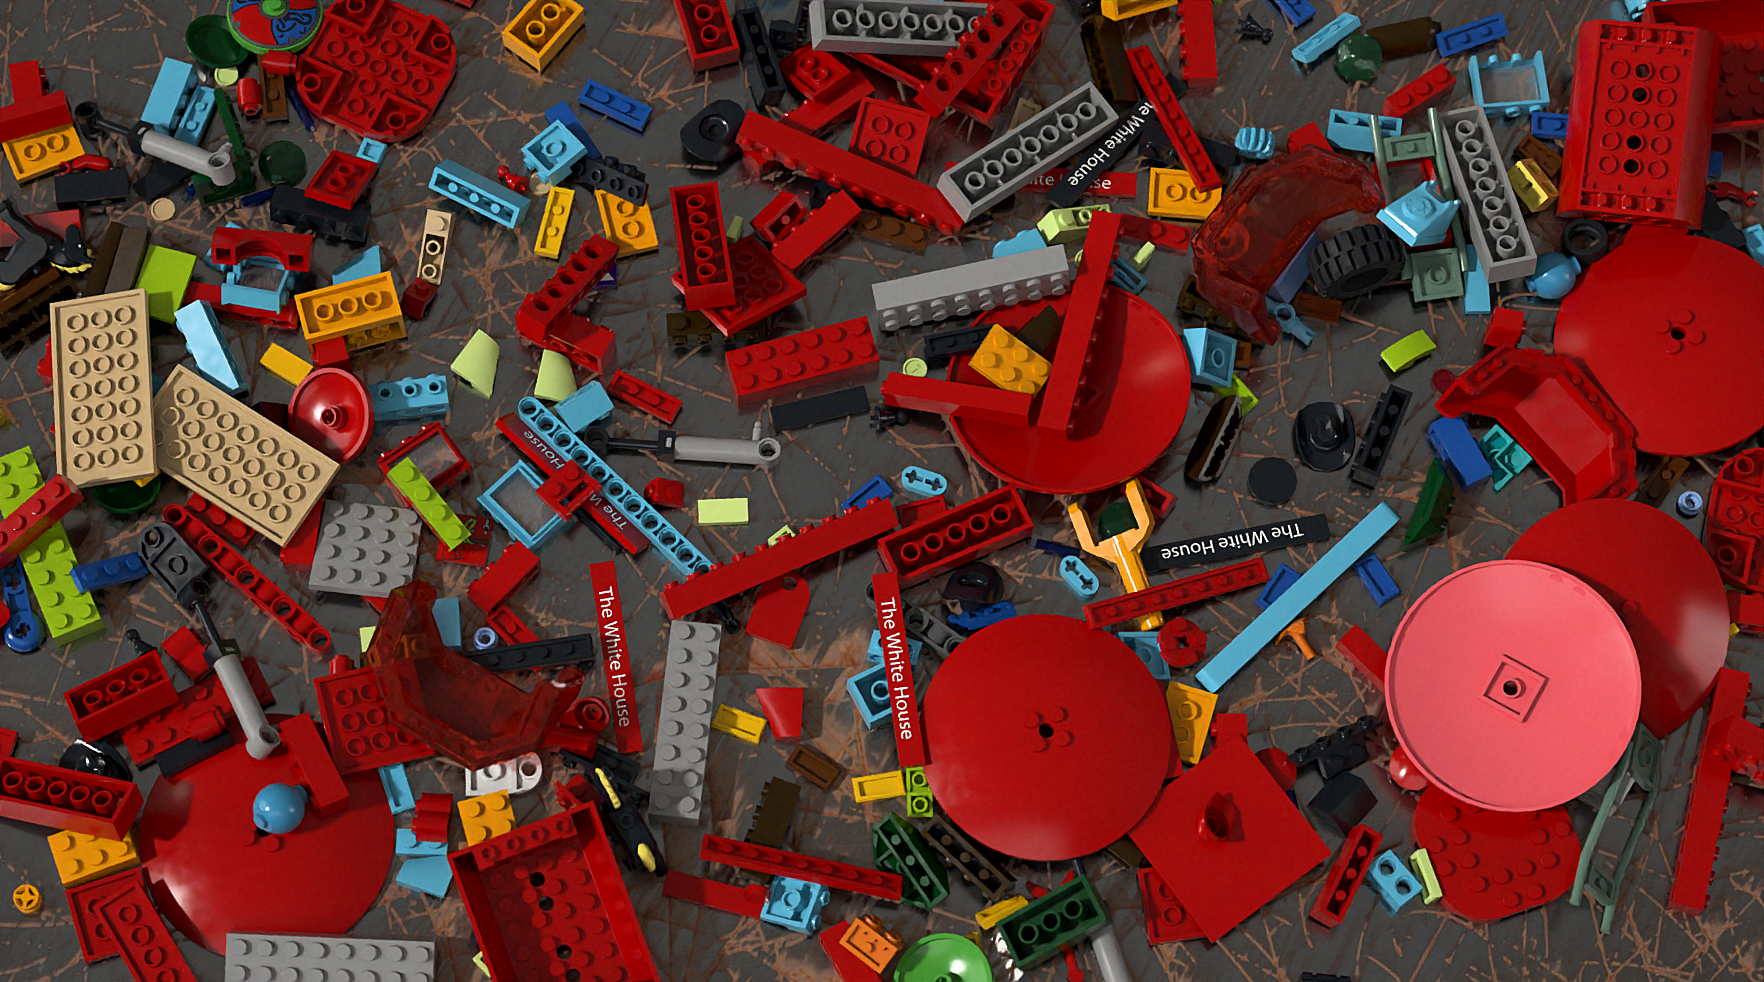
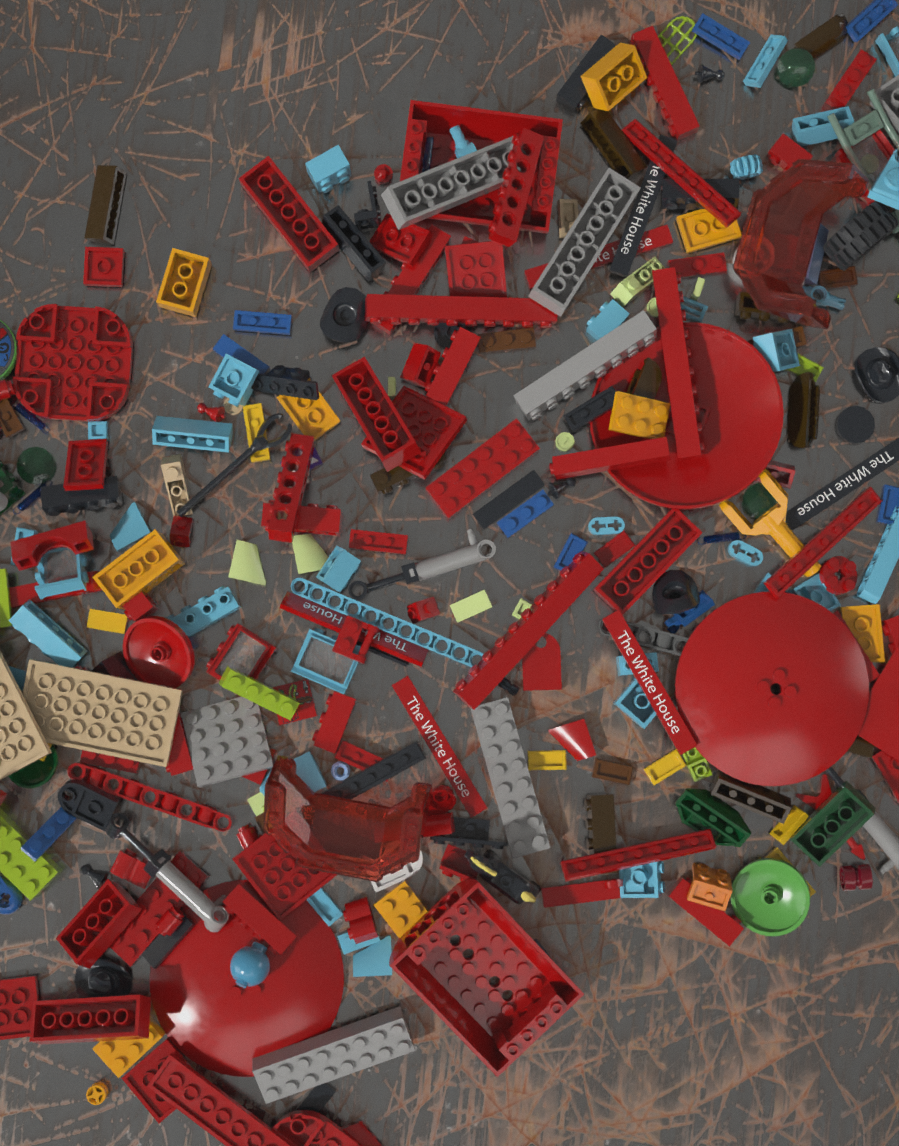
camera: 20 degrees left, 15 degrees up
none -> black piece [176,413,292,517]
none -> blue plate [497,490,554,539]

